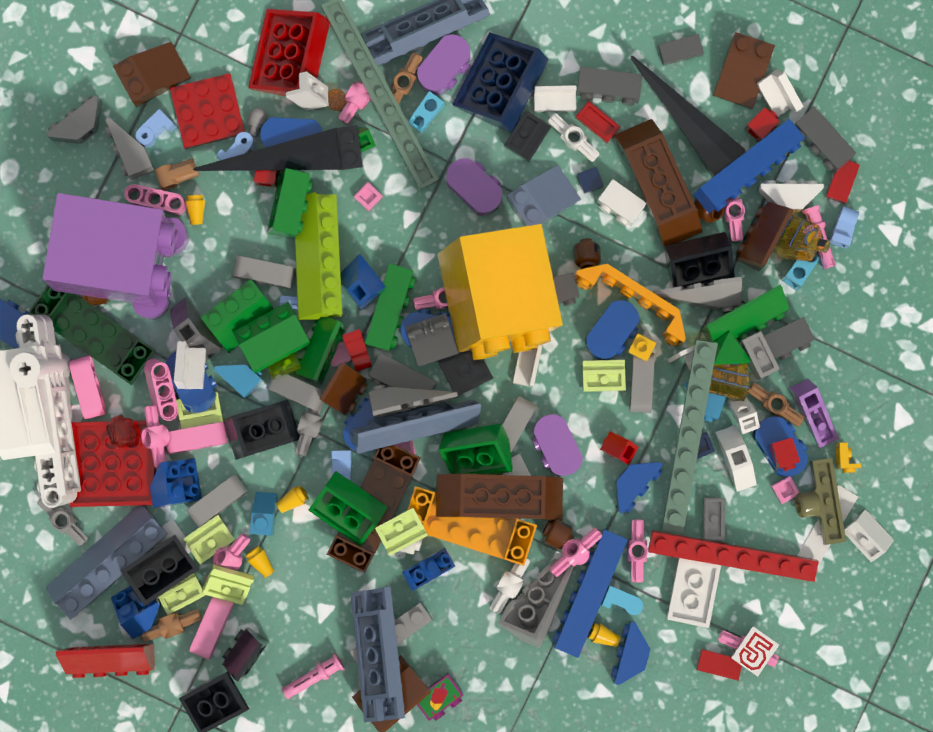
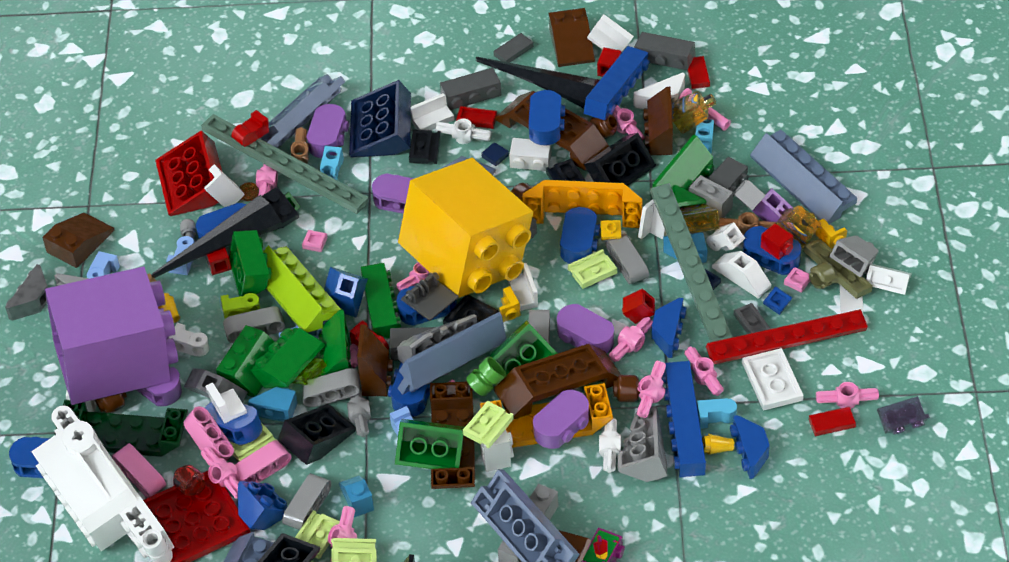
camera: 25 degrees left, 35 degrees down
red plate [170,73,245,149] -> none
yellow cone [245,545,275,578] -> none
yellow cone [276,485,309,513] -> none
blue slope [402,548,455,591] -> none
light grey wedge [653,277,742,313] -> none
white sticker [732,627,779,677] -> none
light blue leg [828,206,859,249] -> none
none -> white leg [169,323,209,357]
none -> lime leg [220,293,260,319]
none -> red leg [231,110,269,147]
none -> bright green wheel [466,357,506,397]
none -> yellow bracket [499,286,521,322]
none -> blue brick [529,90,565,146]
none -> medium lavender brick [533,390,589,449]
none -> black plate [546,159,586,182]
none -> bright pink axle [609,317,653,362]
none -> light grey panel [733,180,766,210]
none -> sand blue slope [750,129,857,224]
none -> blue tile [763,286,792,315]
none -> clear yellow torso [776,205,821,249]
none -> light grey torso [829,235,879,277]
none -> bracket [877,396,930,435]

